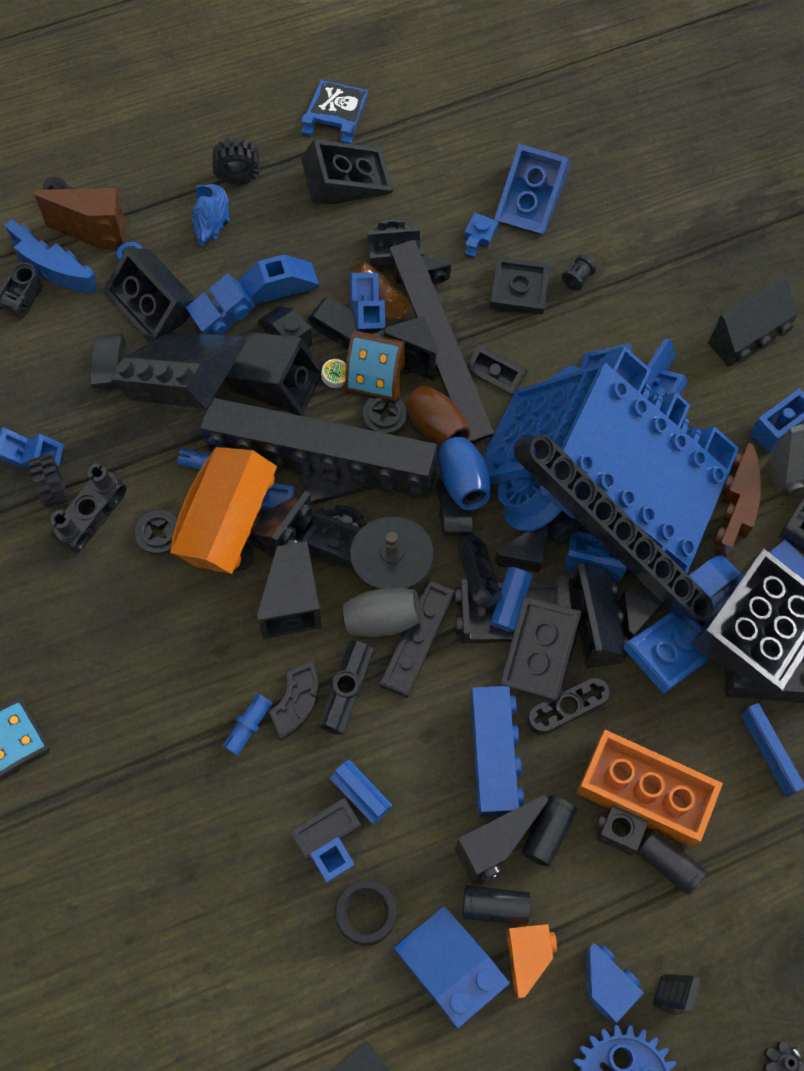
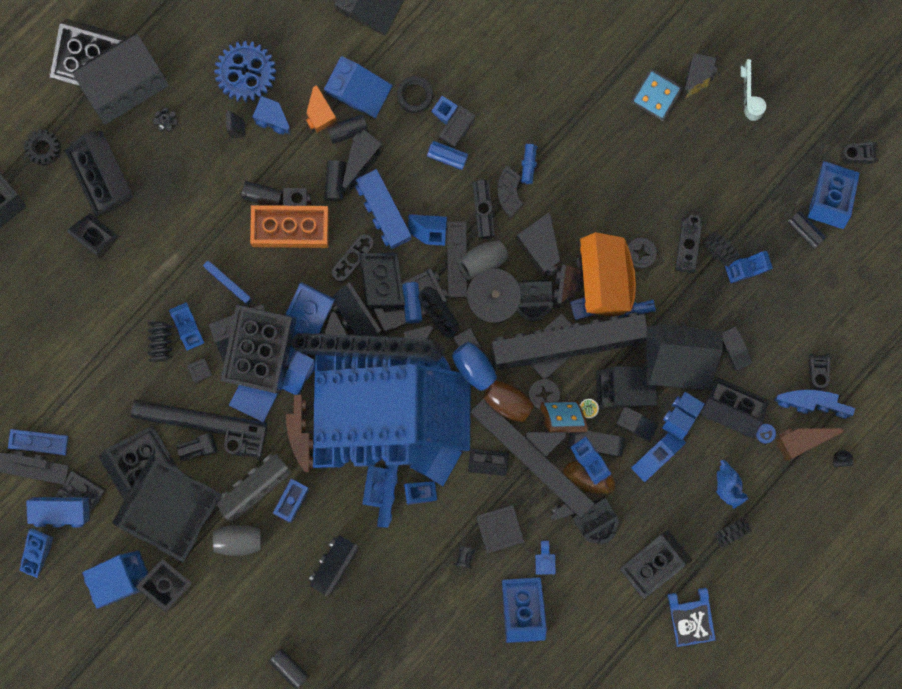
camera: 160 degrees right, 15 degrees up
none -> blue slope [408,214,447,246]

